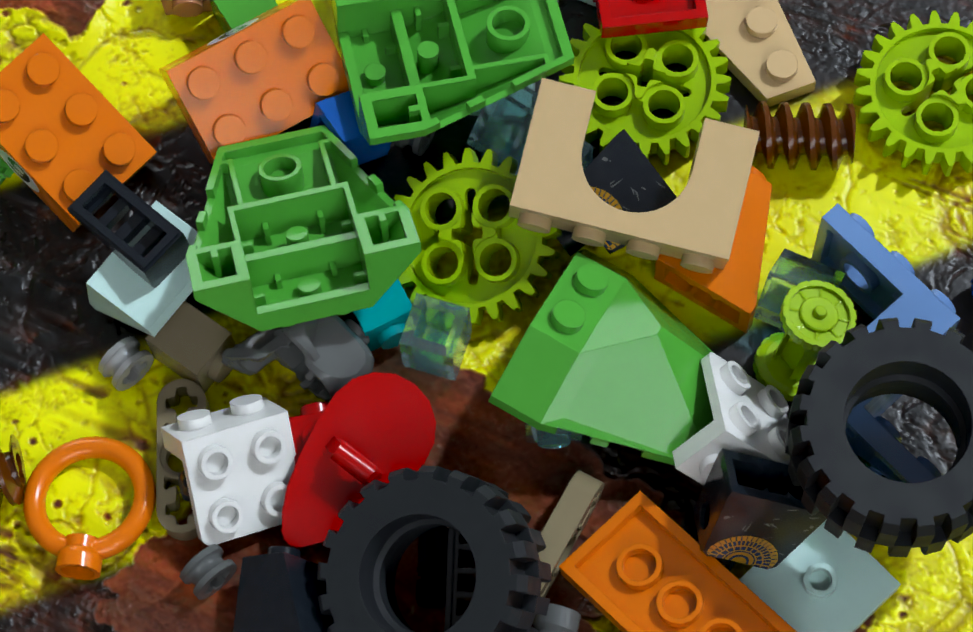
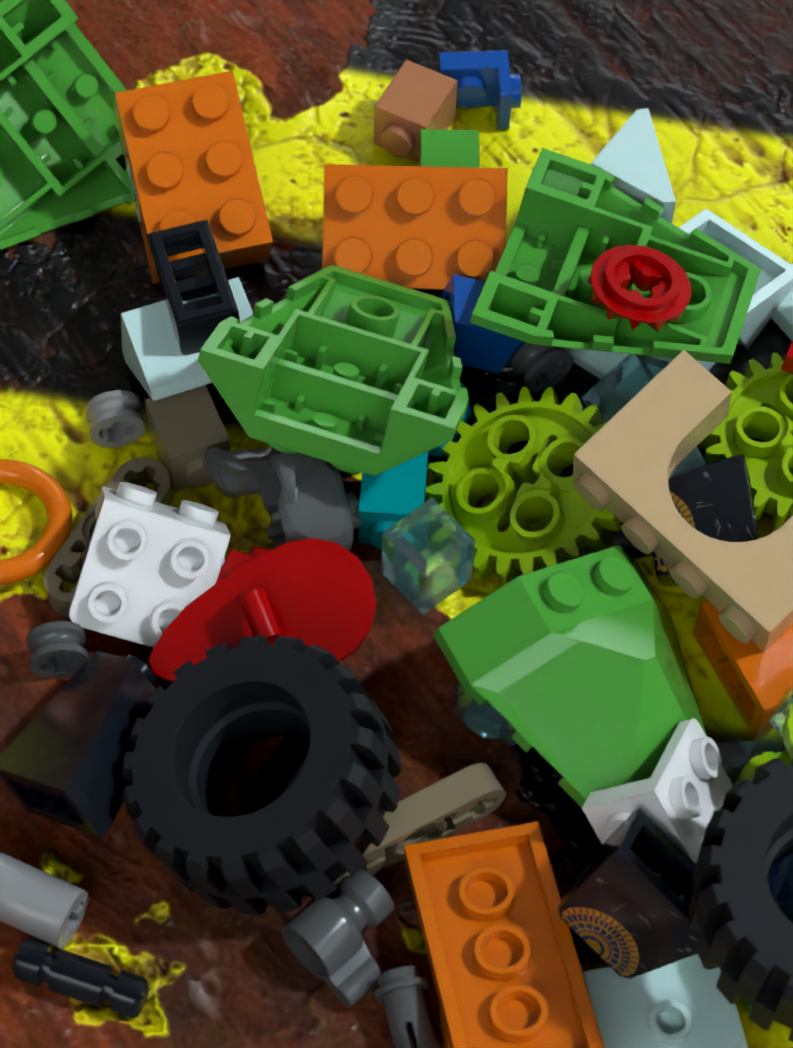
camera: 25 degrees right, 10 degrees down
none -> red gear [588,245,691,331]

